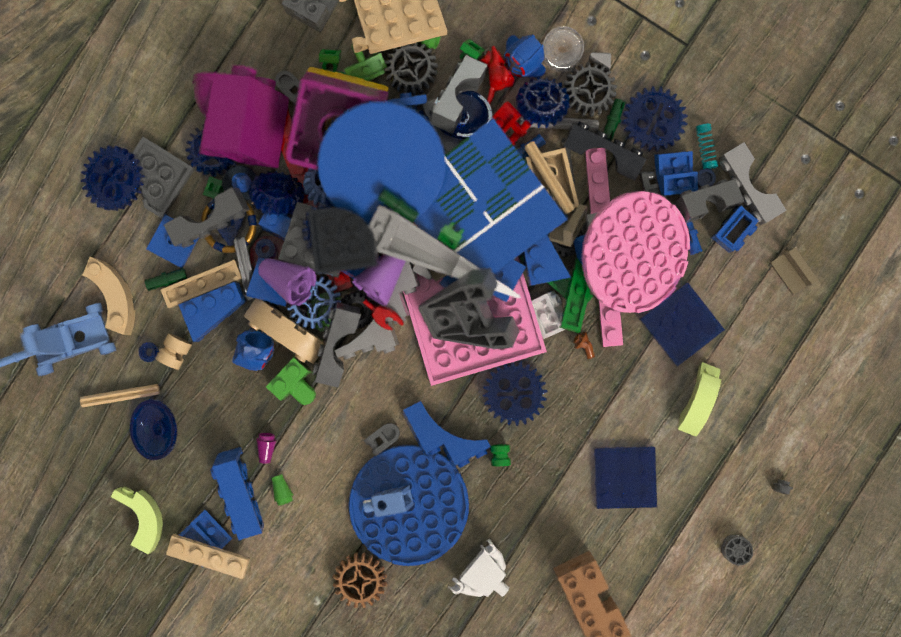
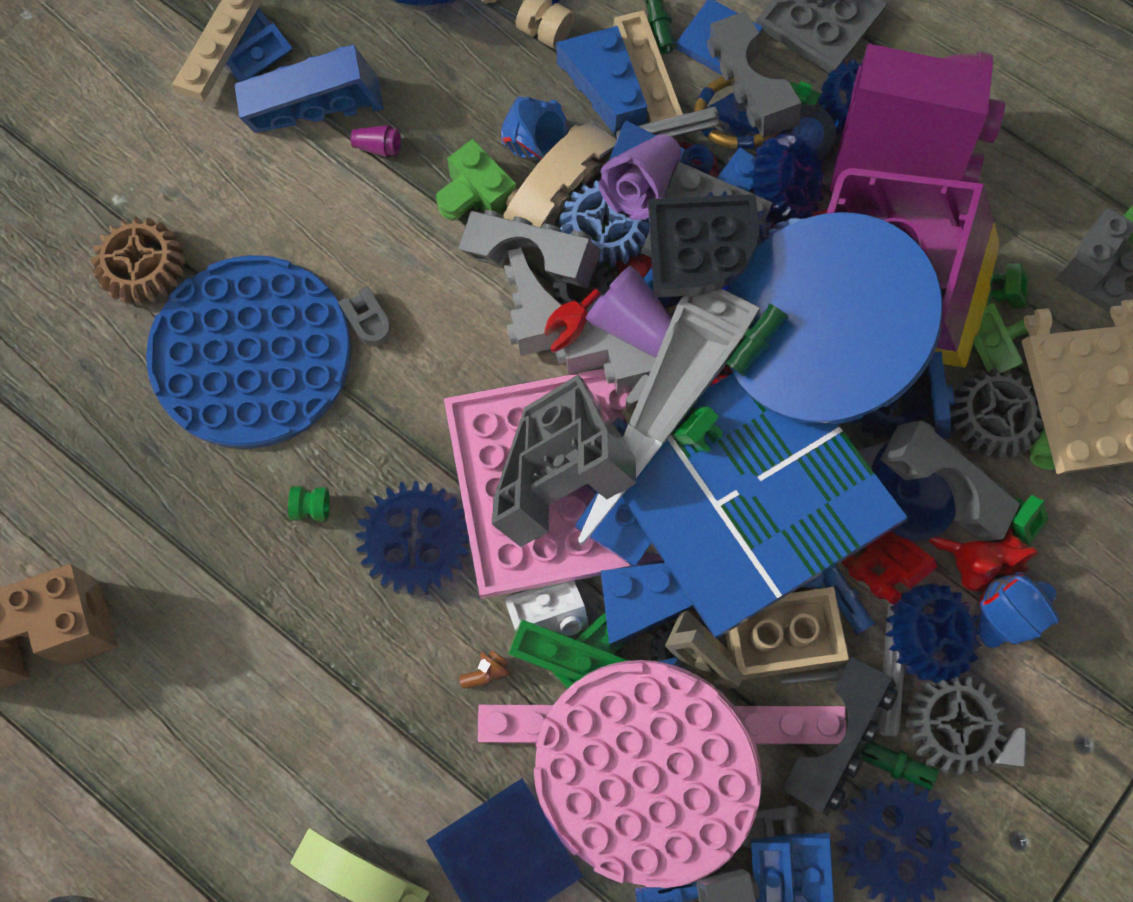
camera: 90 degrees right, 15 degrees down
bright green cone [271,474,293,506] -> none
medium blue torso [363,485,414,517] -> none
blue arch [402,401,491,468] -> none
white torso [448,539,510,597] -> none
tan axle [525,141,574,214] -> none
clear wheel [543,26,584,72] -> none
clear blue plate [594,446,657,509] -> none

